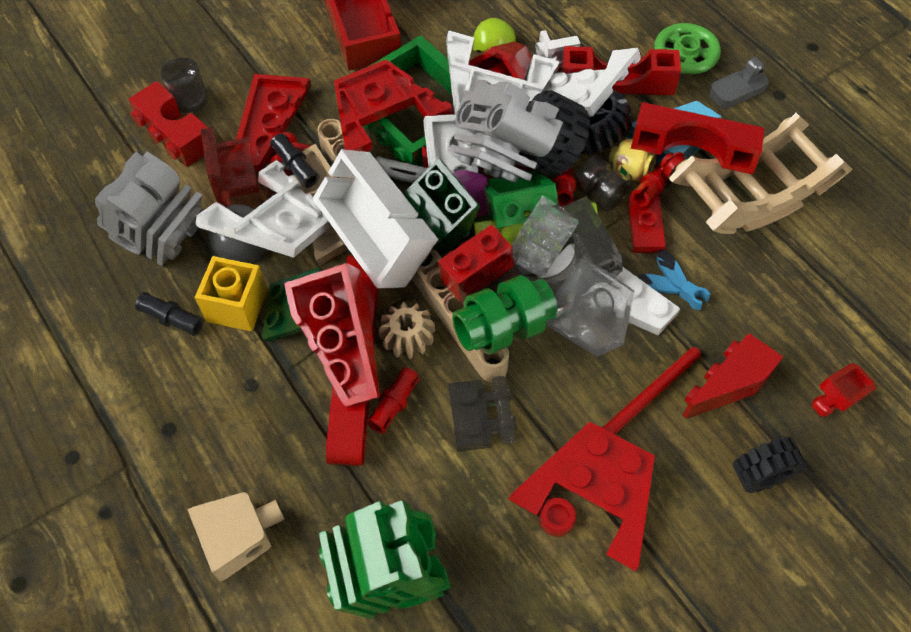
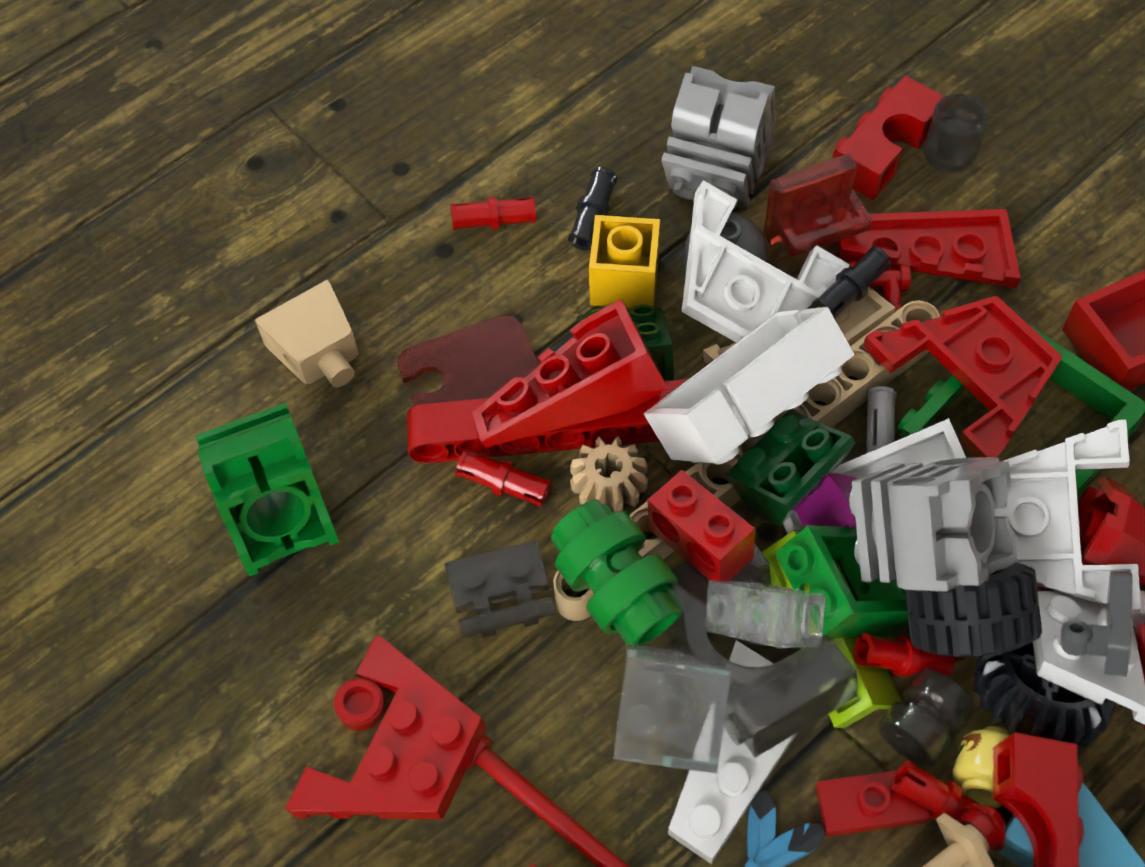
camera: 85 degrees right, 0 degrees up
none -> clear red piece [397,315,539,407]
none -> red pin [450,196,536,230]
none -> dark grey piece [1060,571,1132,677]

